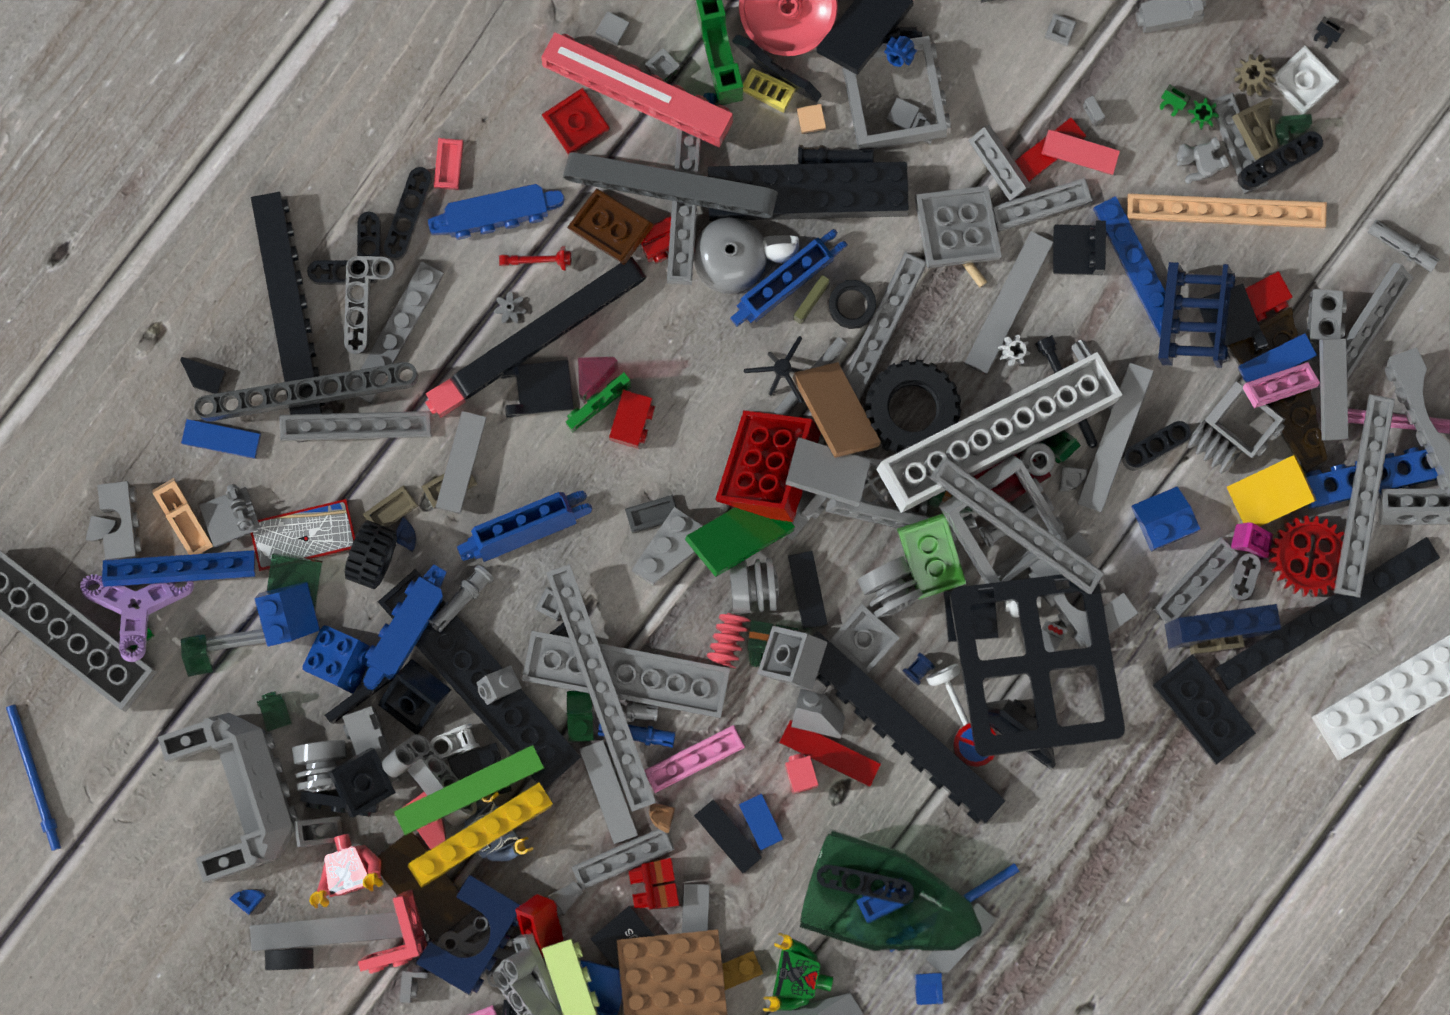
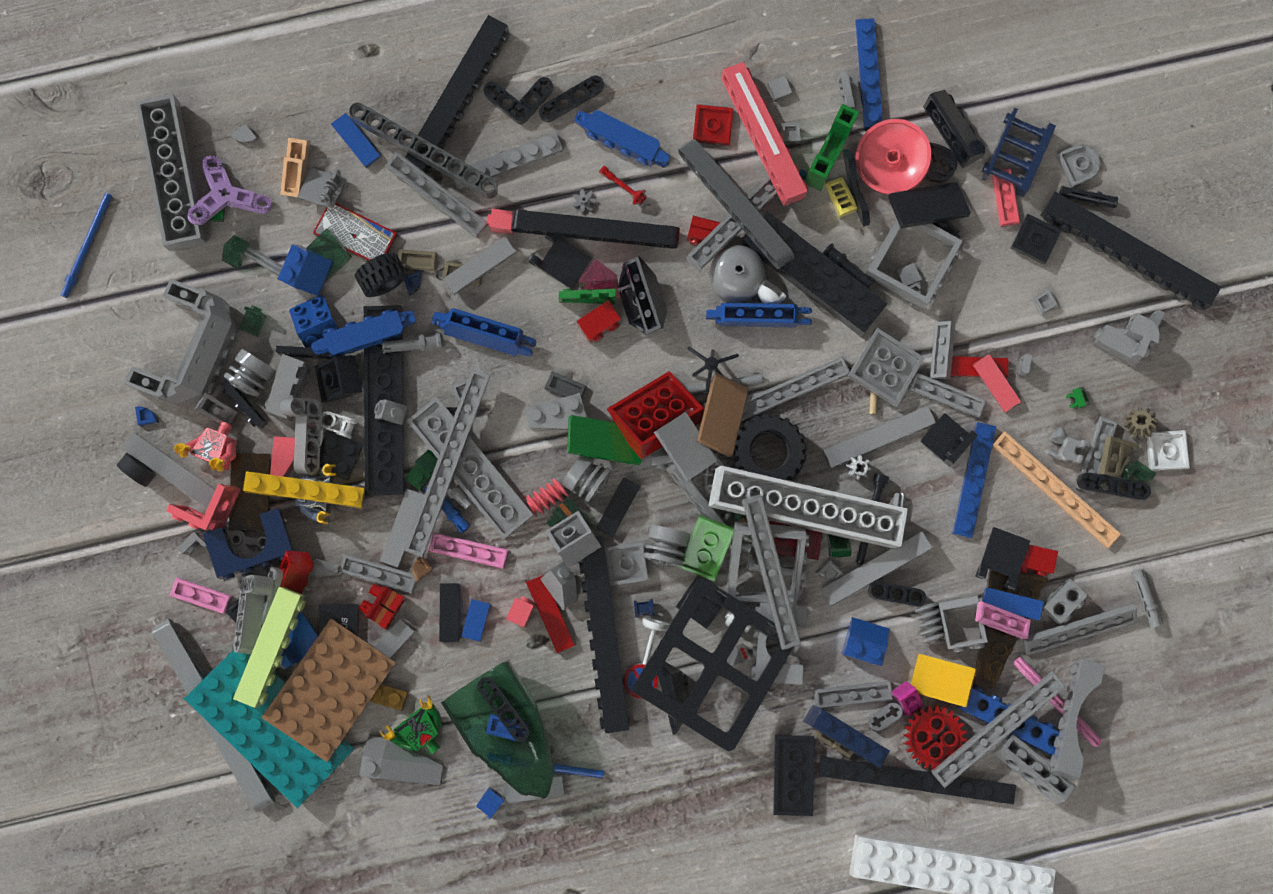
camera: 40 degrees right, 0 degrees up
light grey arch [97,481,142,560] -> none
blue plate [102,550,255,587] -> none
black tile [180,357,226,394] -> none
black plate [328,748,396,818] -> none
light grey beam [344,256,396,354] -> none
bright green tile [394,745,544,836] -> none
coral tile [434,138,464,190] -> none
reddish brown tile [567,188,654,265] -> none
olive tile [793,275,829,324] -> none
light nougat tile [797,104,826,134] -> none
black tyre [829,280,876,329] -> none
blue gear [884,36,917,67] -> none
light grey head [1020,442,1055,476] -> none
dark blue fence [1158,262,1236,368] -> none
green gear [1188,98,1219,130] -> none
black tile [1314,16,1345,49] -> none
light grey tile [1319,338,1348,440] -> none
none -> black wedge [618,256,667,335]

